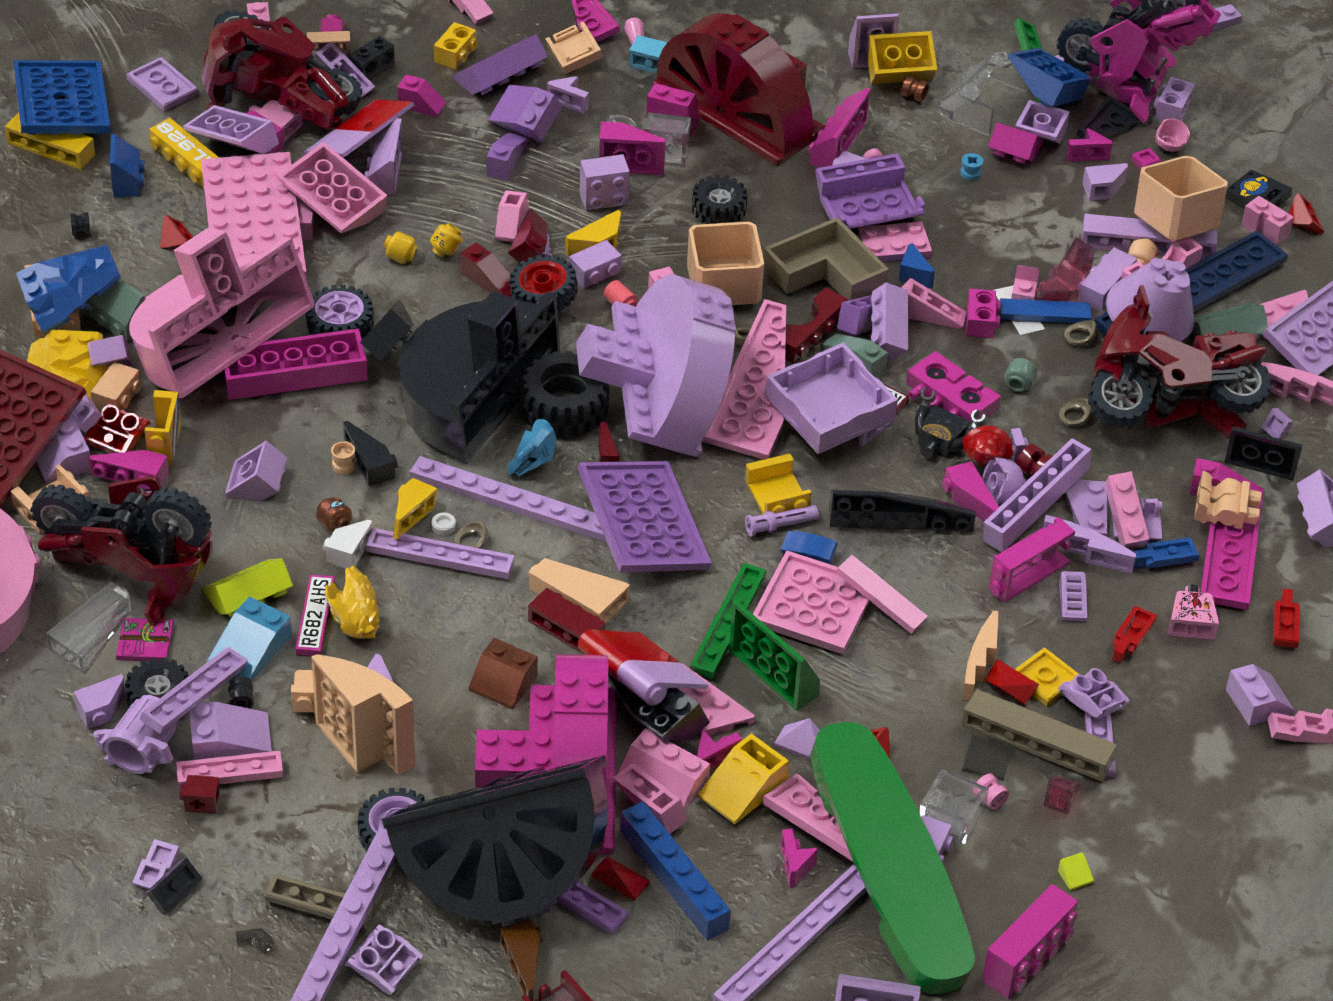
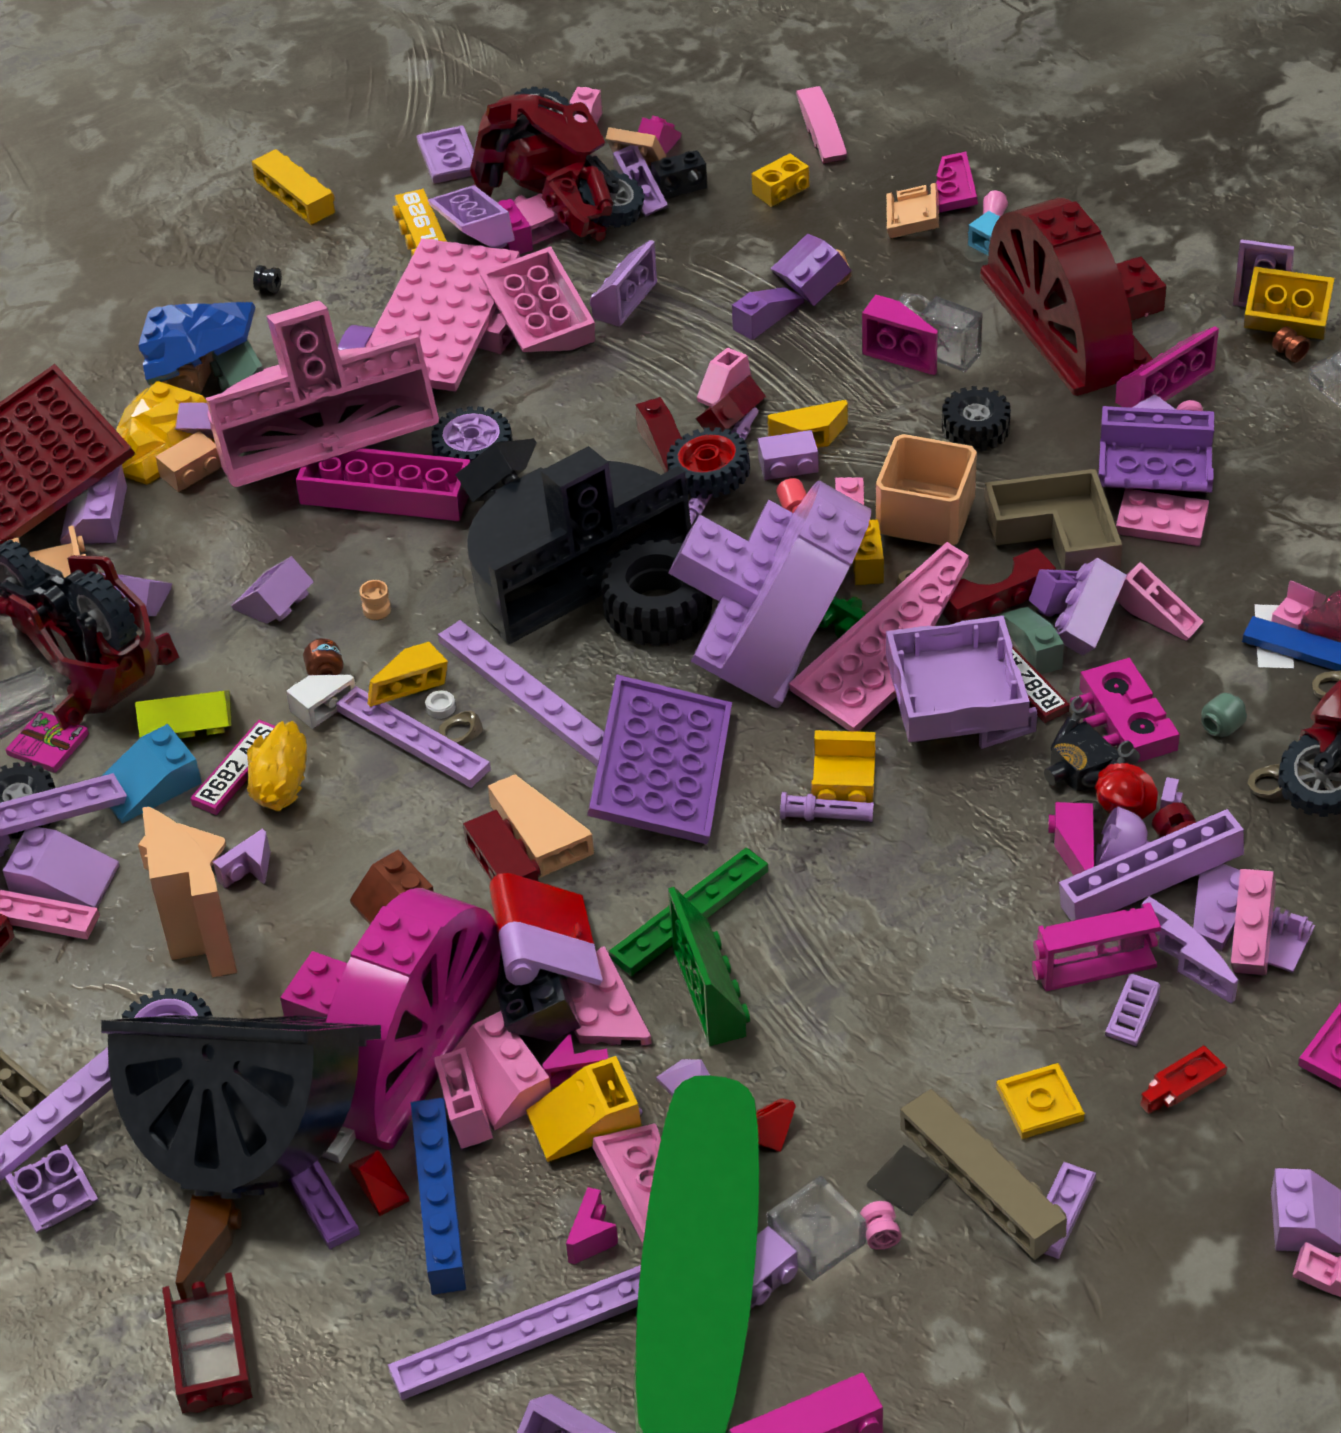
camera: 30 degrees right, 0 degrees up
blue plate [14,60,110,135] -> none
lavender plate [72,394,101,433] -> none
red slope [84,403,151,453] -> none
dark pink slope [89,450,169,490] -> none
blue slope [110,134,145,197] -> none
yellow panel [145,390,182,466] -> none
red slope [160,215,193,249] -> none
black wheel [228,676,254,709] -> none
door [302,100,414,158] -> none
black slope [343,421,398,486] -> none
yellow head [383,231,418,264] -> none
dark pink slope [397,74,446,117] -> none
yellow head [430,223,463,257] -> none
medium lavender slope [452,34,548,95] -> none
dark azure helmet [507,419,556,476] -> none
lavender slope [547,77,589,114] -> none
lavender brick [580,154,630,211] -> none
dark red slope [599,422,620,462] -> none
dark pink slope [646,83,701,146] -> none
bright pink plate [753,551,870,654] -> none
blue slope [781,531,838,563] -> none
black wedge [829,489,976,531] -> none
bright pink tile [835,555,928,634] -> none
blue slope [899,243,935,288] -> none
dark azure wheel [960,153,983,180] -> none
light nougat slope [962,611,998,700] -> none
dark pink brick [966,288,1000,338] -> none
red slope [984,659,1039,706] -> none
clear pink slope [1044,775,1081,815] -> none
lavender slope [1058,668,1130,718] -> none
neon yellow slope [1058,852,1094,891] -> none
blue hinge [1132,538,1200,568] -> none
bright pink torso [1168,584,1219,640] -> none

